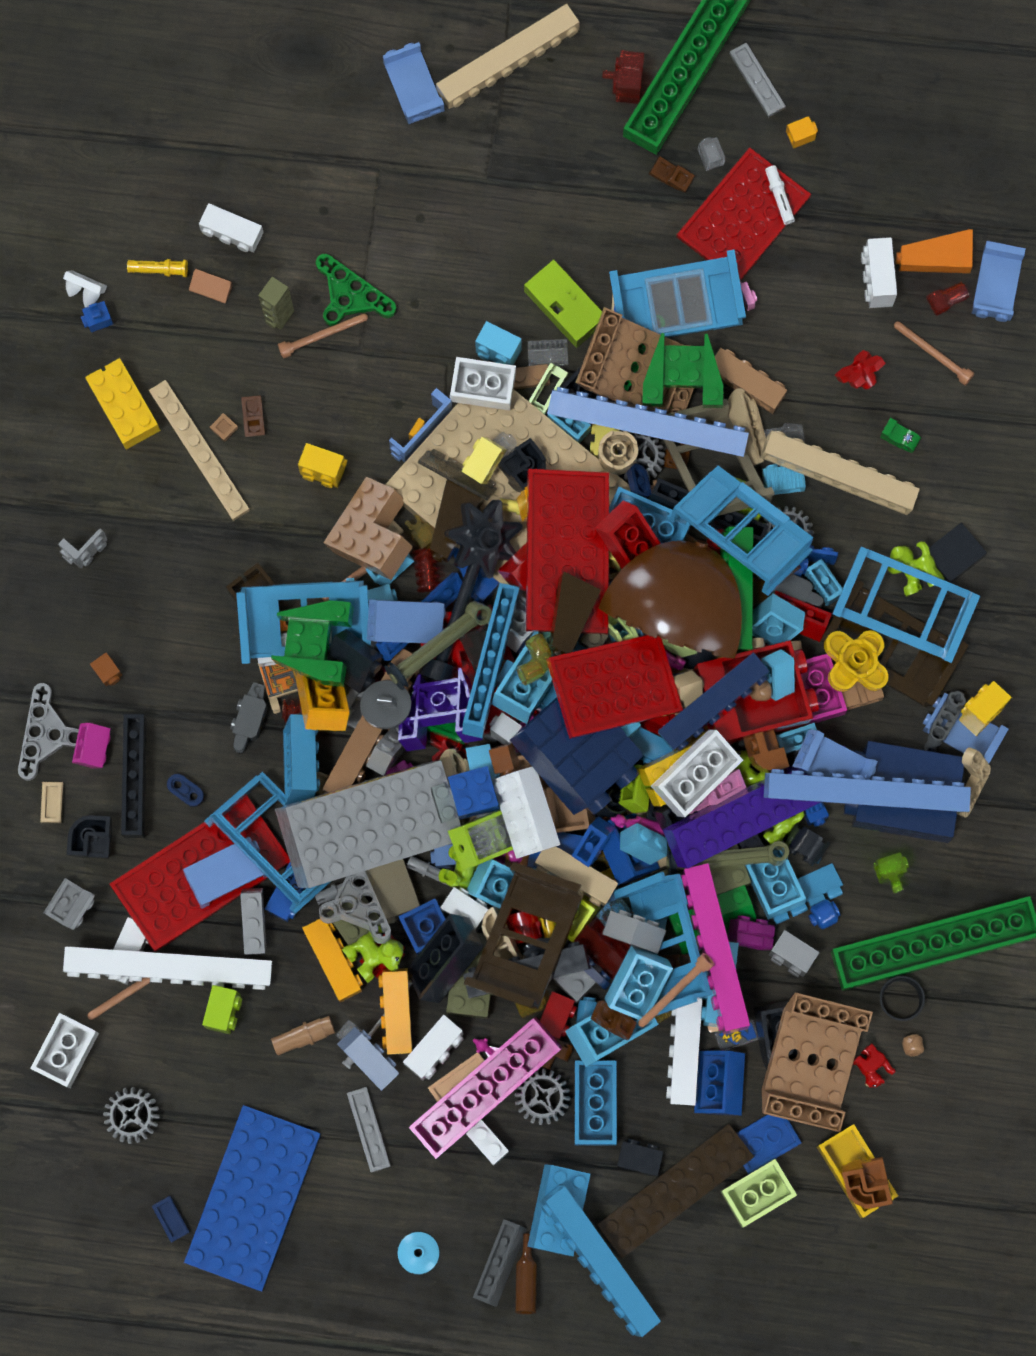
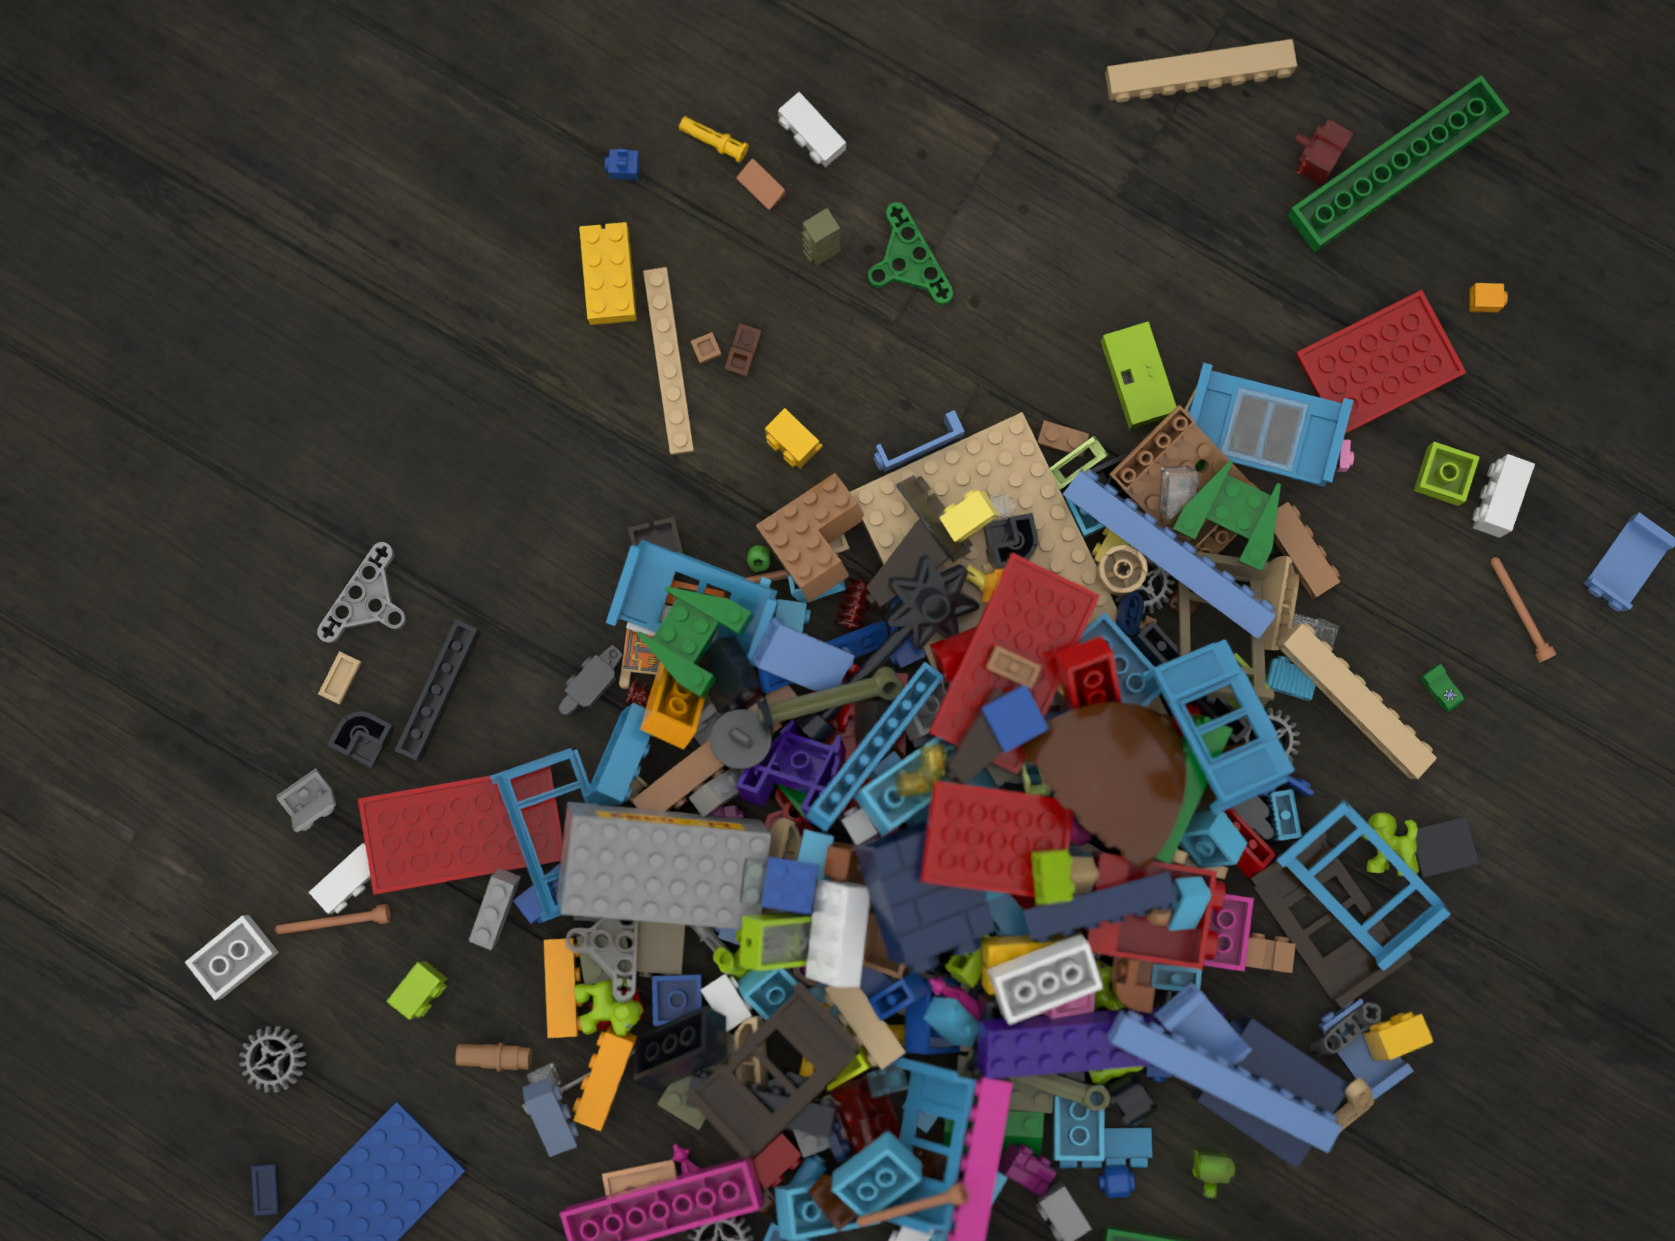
camera: 25 degrees right, 5 degrees up
light grey bracket [58,528,108,569] -> none
white tile [63,270,107,308] -> none
white brick [63,947,272,990] -> none
dark pink brick [72,723,111,769] -> none
dark orange brick [90,653,122,687] -> none
dark blue plate [167,774,204,807] -> none
medium blue panel [183,837,267,909] -> none
nougat piece [277,313,368,359] -> none
light grey tile [347,1087,391,1173] -> none
medium blue panel [383,42,445,124] -> none
white brick [403,1015,464,1081] -> none
clear yellow brick [405,514,434,554] -> none
light orange tile [409,418,425,440] -> none
white brick [450,357,516,411] -> none
medium azure brick [475,321,522,365] -> none
red piece [506,911,542,944] -> none
clear panel [528,339,568,366] -> none
light grey brick [603,910,666,954] -> none
reddish brown slope [649,156,695,192] -> none
clear brick [698,137,725,171] -> none
light grey tile [729,43,786,118] -> none
white pin [765,165,795,225] -> none
yellow plant [824,631,888,692] -> none
red plant [835,350,886,389] -> none
orange slope [896,229,973,273] -> none
clear red piece [926,282,969,315] -> none
none -> bright green piece [747,545,771,572]
none -> blue tile [981,684,1048,753]
none -> medium nougat plate [985,646,1042,689]
none -> lime brick [1032,849,1075,904]
none -> clear slope [1159,465,1199,520]
none -> lime brick [1413,442,1479,506]

